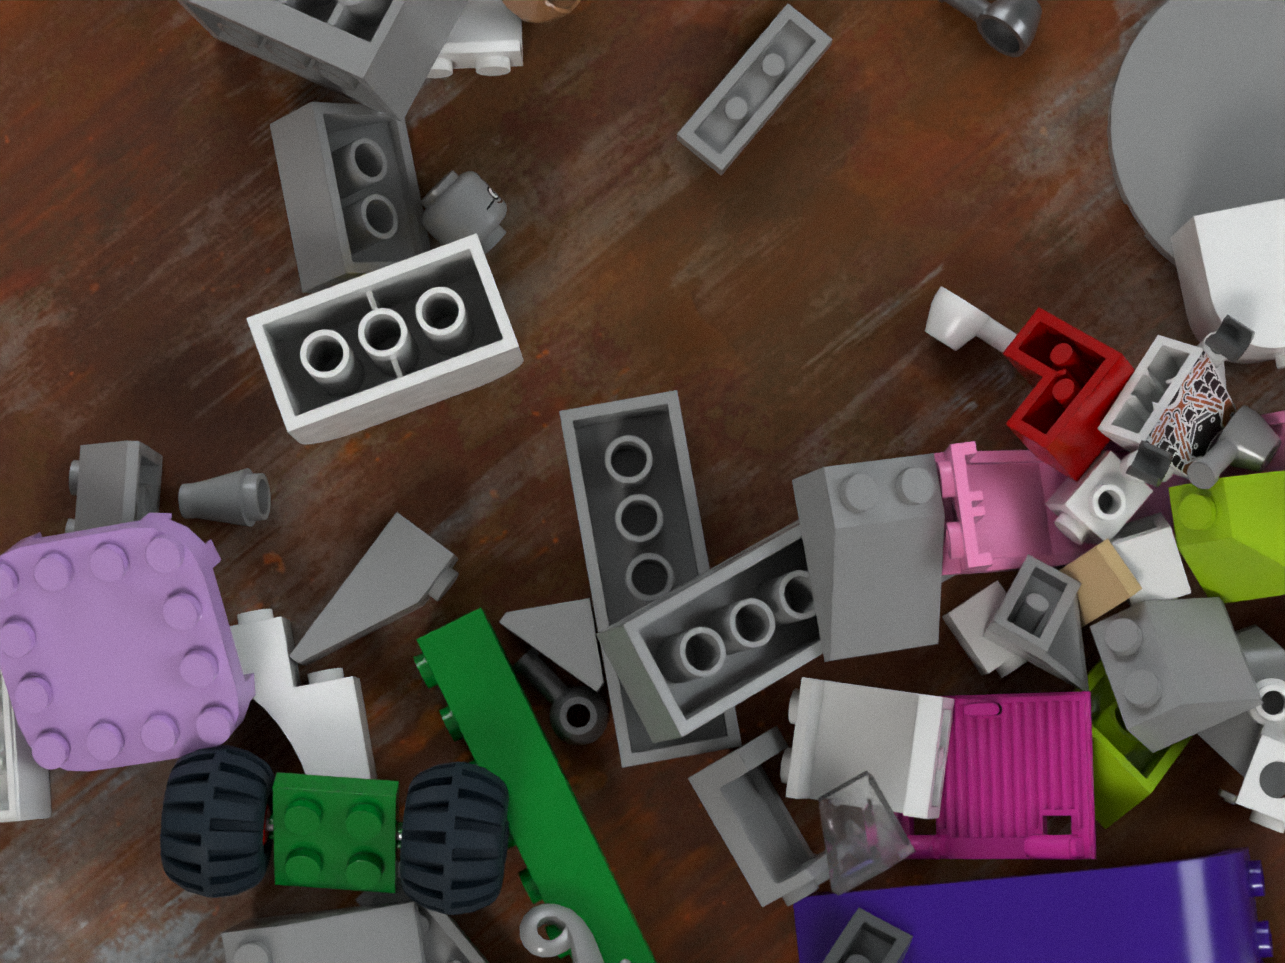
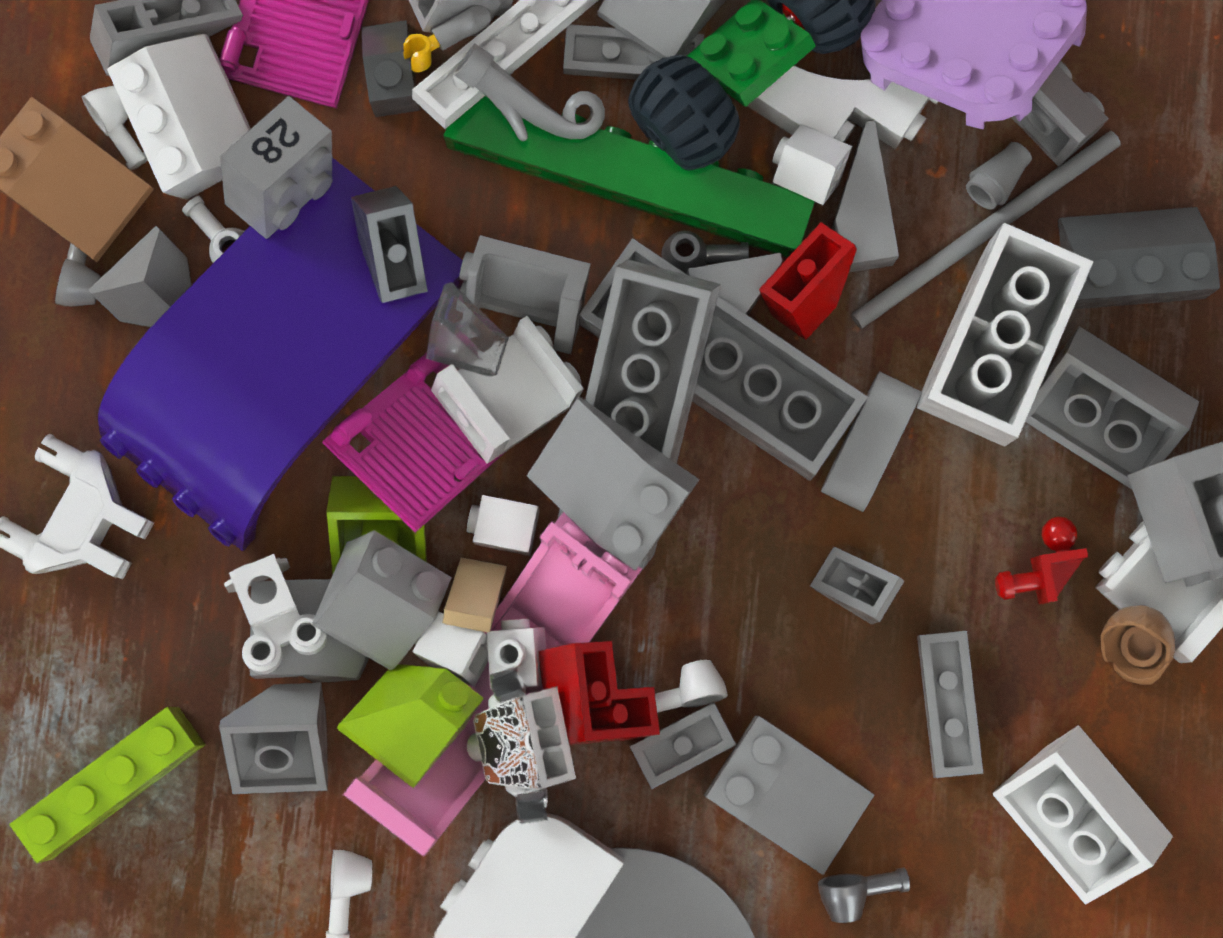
camera: 130 degrees right, 0 degrees up
light grey head [420,170,507,254] -> none
light grey slope [983,554,1089,691] -> none
light grey bar [1187,405,1281,489] -> none
none -> light grey plate [630,702,736,789]
none -> light grey slope [704,716,874,875]
none -> red slope [759,222,857,340]
none -> white brick [772,124,852,205]
none -> light grey slope [810,547,904,625]
none -> light grey beam [821,371,922,512]
none -> light grey piece [851,131,1121,329]
none -> red piece [995,516,1088,605]
none -> dark grey slope [1058,207,1220,309]

